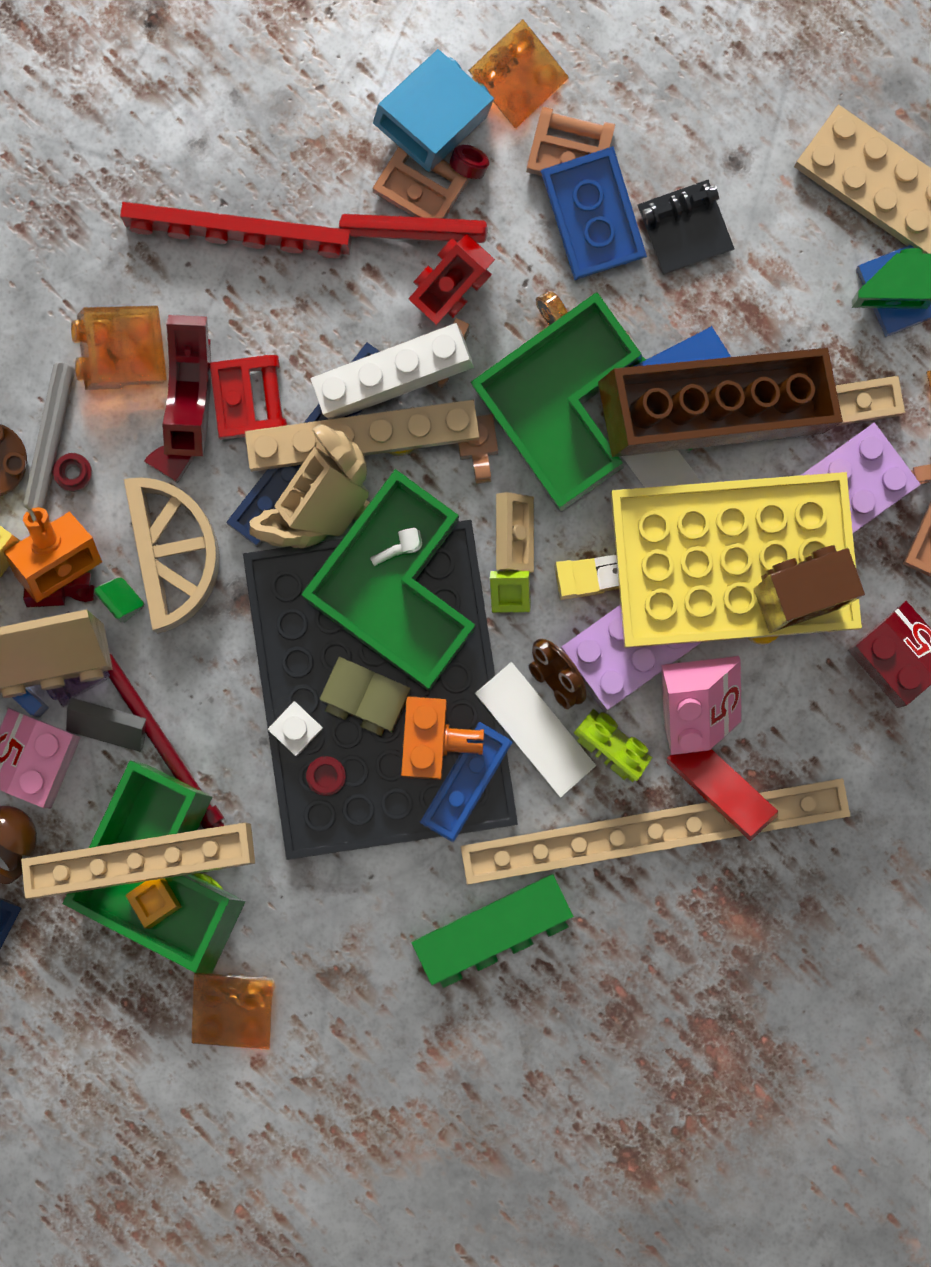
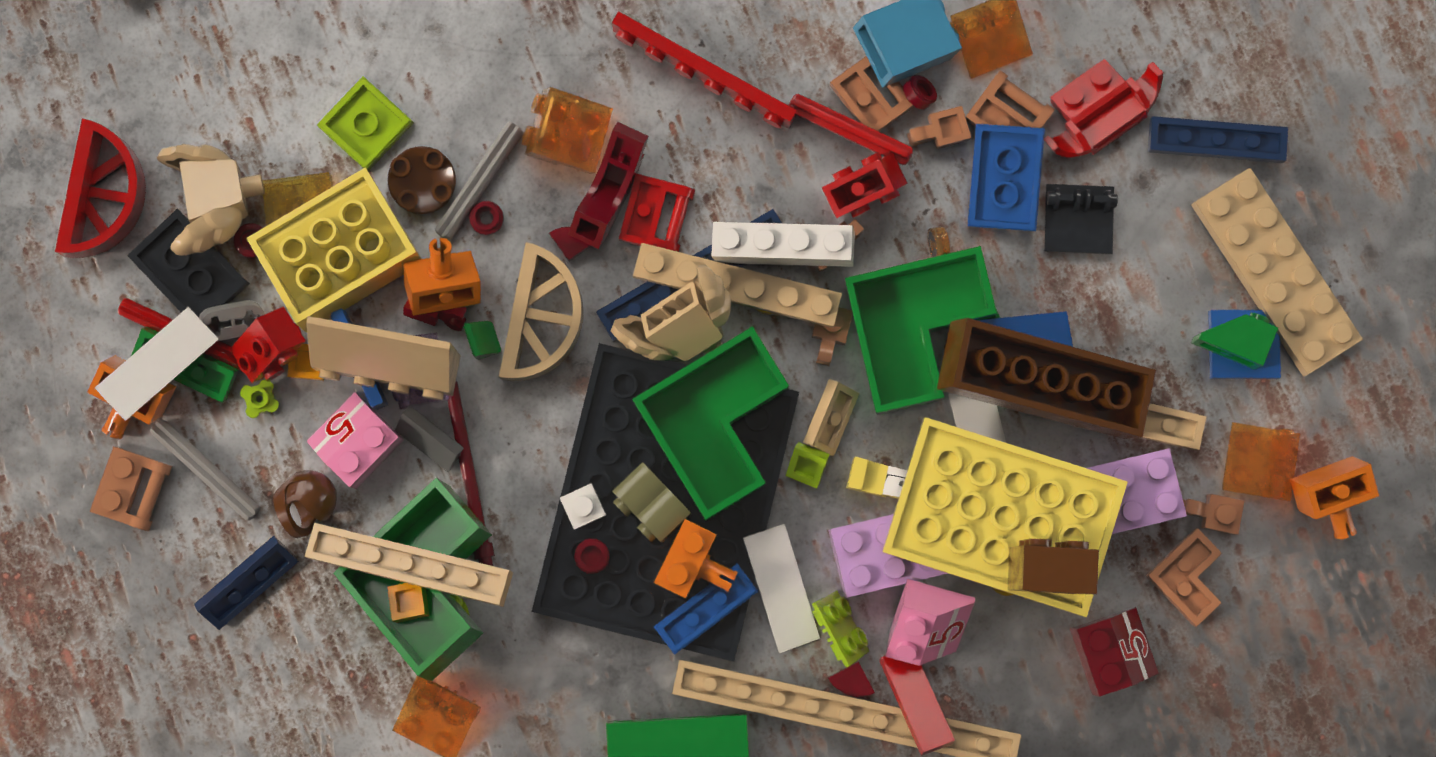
camera: 25 degrees right, 0 degrees up
white hand [370,528,422,566] -> none
reddish brown dish [528,639,587,709] -> none
none -> dark red tile [827,661,875,697]
none -> nougat plate [907,106,971,149]
none -> red plate [1044,59,1163,157]
none -> dark blue plate [1148,116,1288,163]

